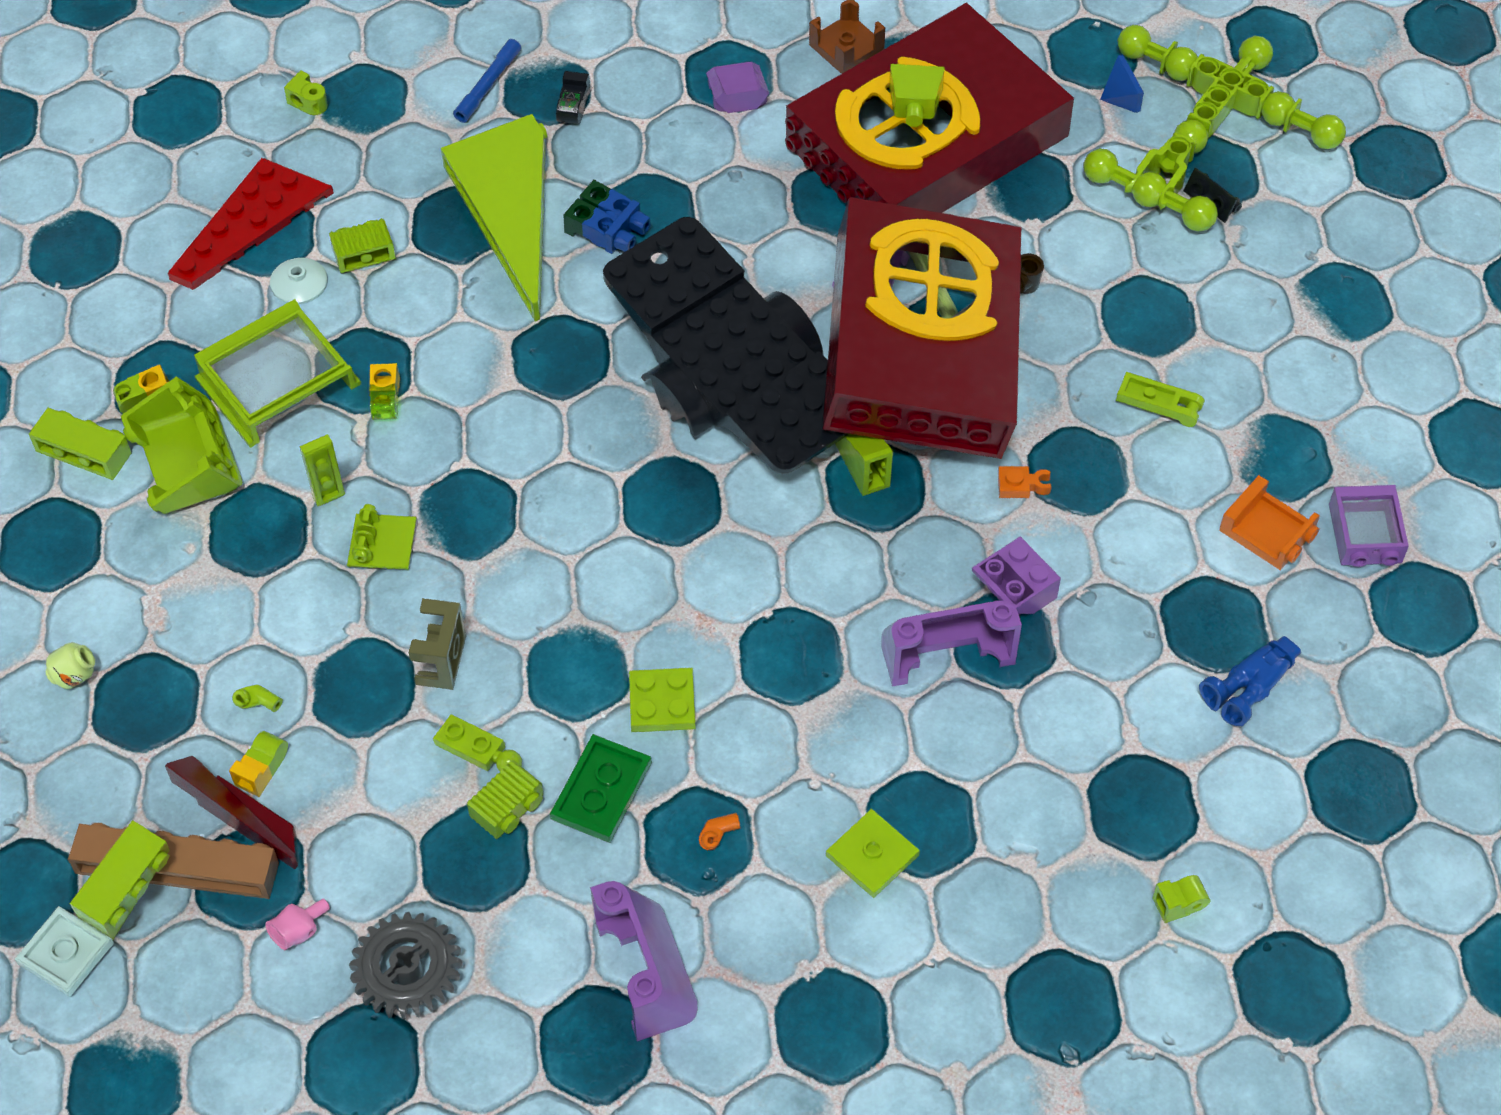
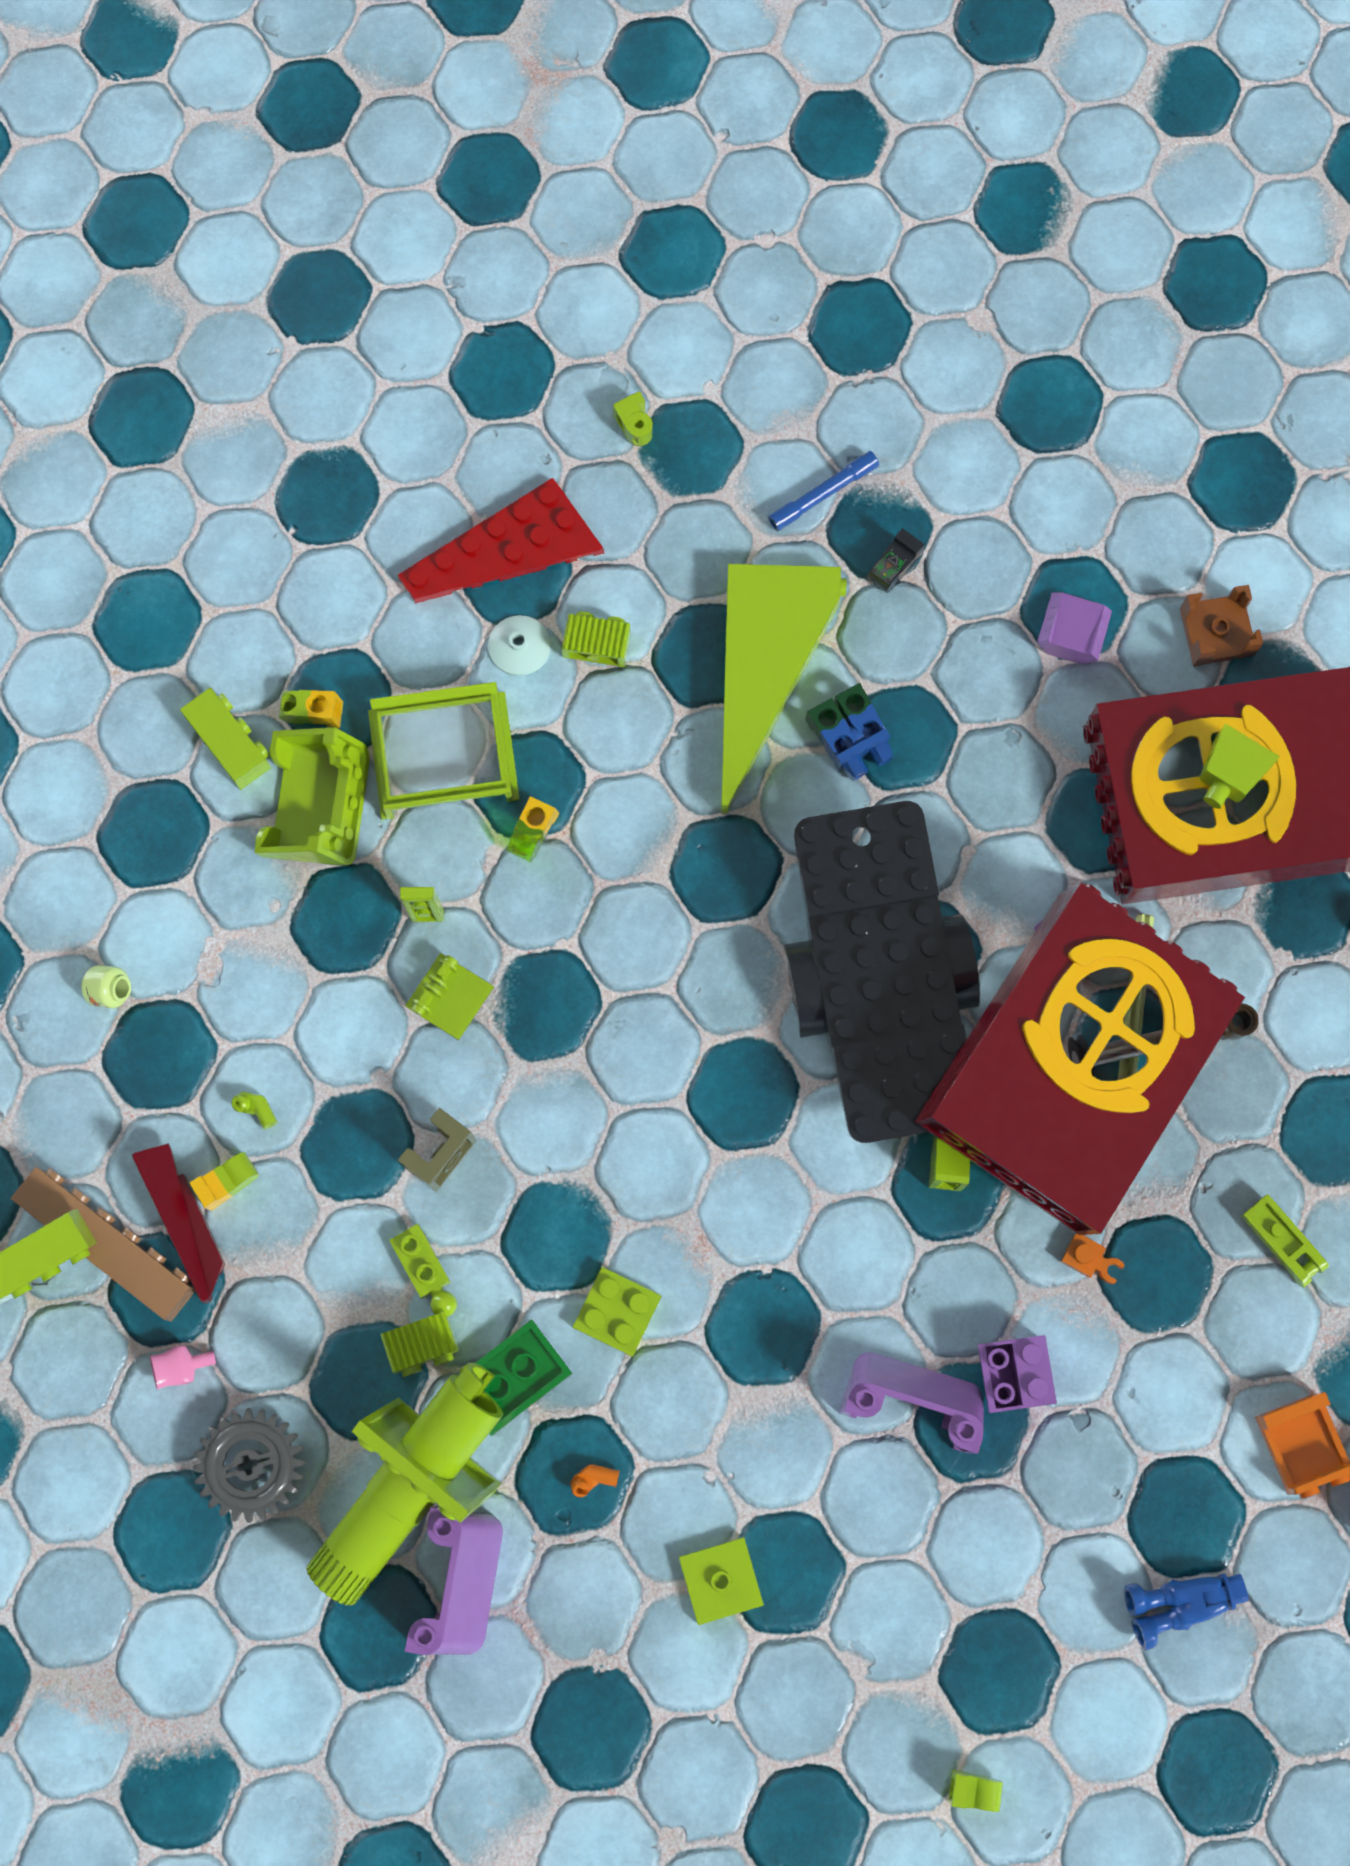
camera: 30 degrees right, 20 degrees up
none -> lime piece [306,1363,503,1606]

